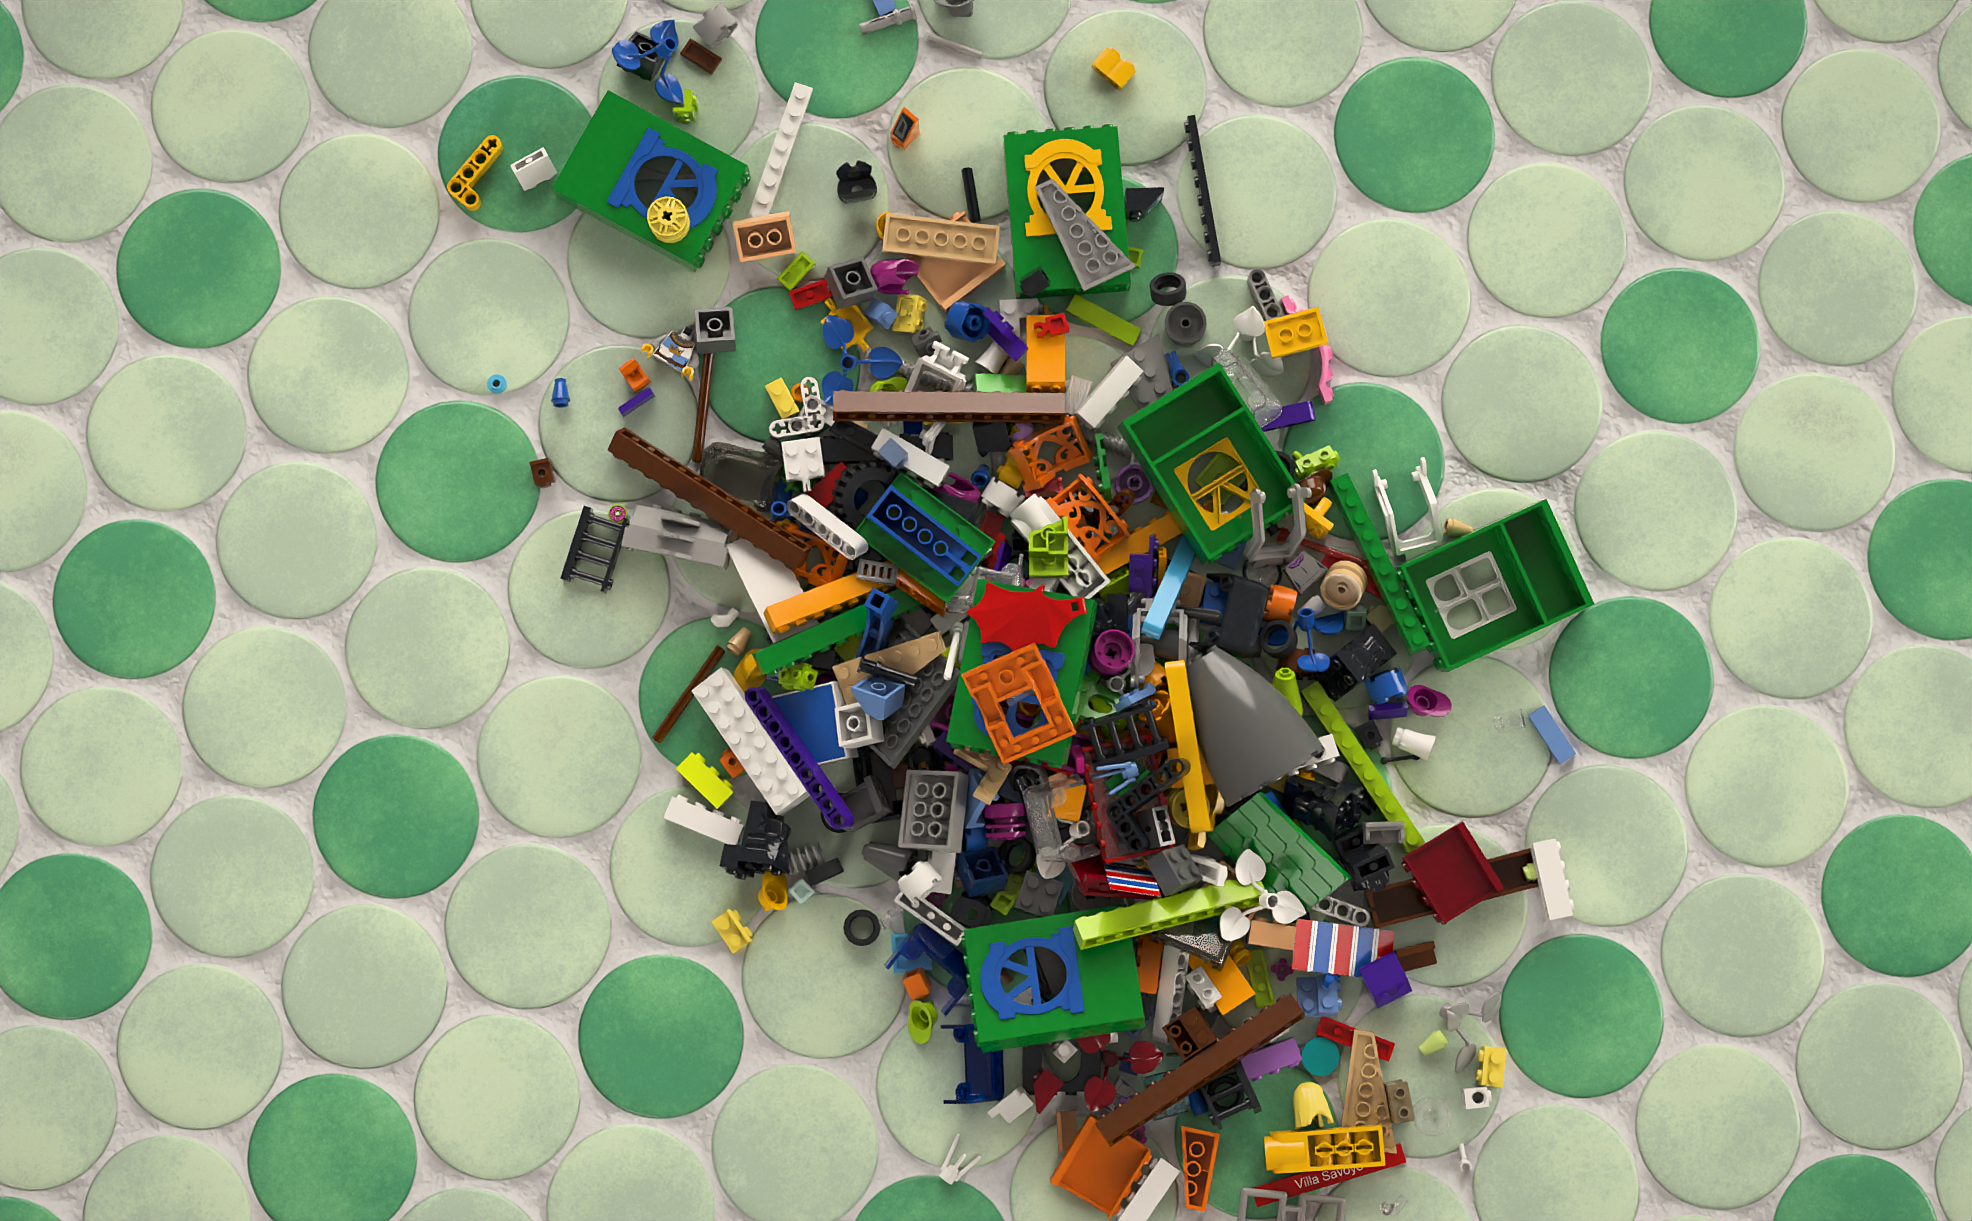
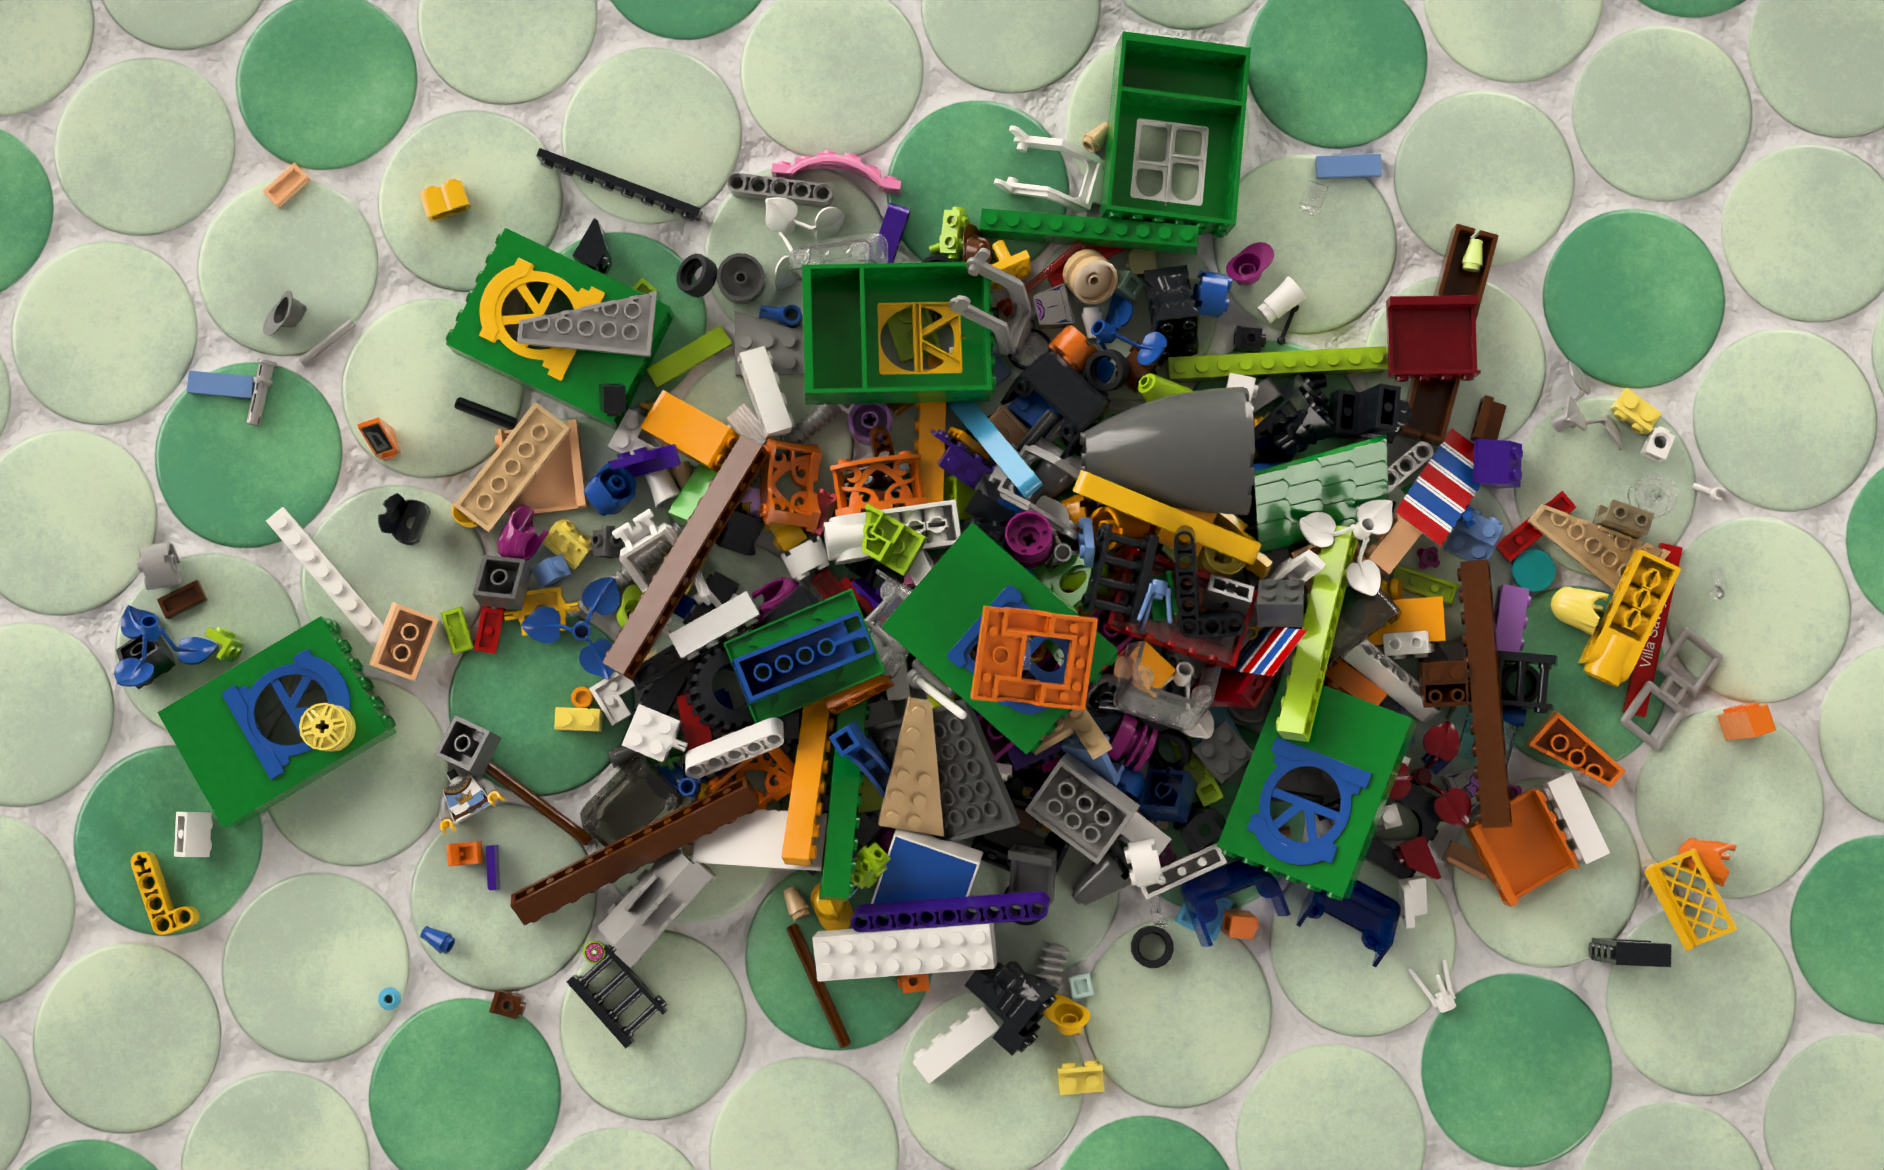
camera: 60 degrees left, 0 degrees up
neon yellow brick [676,752,734,810] -> none
white arm [711,607,740,627] -> none
white beam [769,377,824,439] -> none
black tyre [805,858,844,886] -> none
white brick [835,702,884,749] -> none
medium blue slope [851,675,905,720] -> none
light grey slope [856,559,899,587] -> none
black pin [857,656,917,688] -> none
sand blue brick [878,438,908,470] -> none
lime piece [908,1000,938,1044] -> none
red animal [967,582,1087,651] -> none
blue cone [971,464,990,488] -> none
red plate [1034,312,1070,338] -> none
dark pink tile [1072,745,1085,773] -> none
green wing [1093,433,1112,502] -> none
yellow plate [1264,307,1328,359] -> none
light grey hinge [1362,821,1405,844] -> none
dark purple tile [1368,702,1408,720] -> none
yellowish green cone [1419,1030,1449,1056] -> none
white brick [1529,839,1574,920] -> none

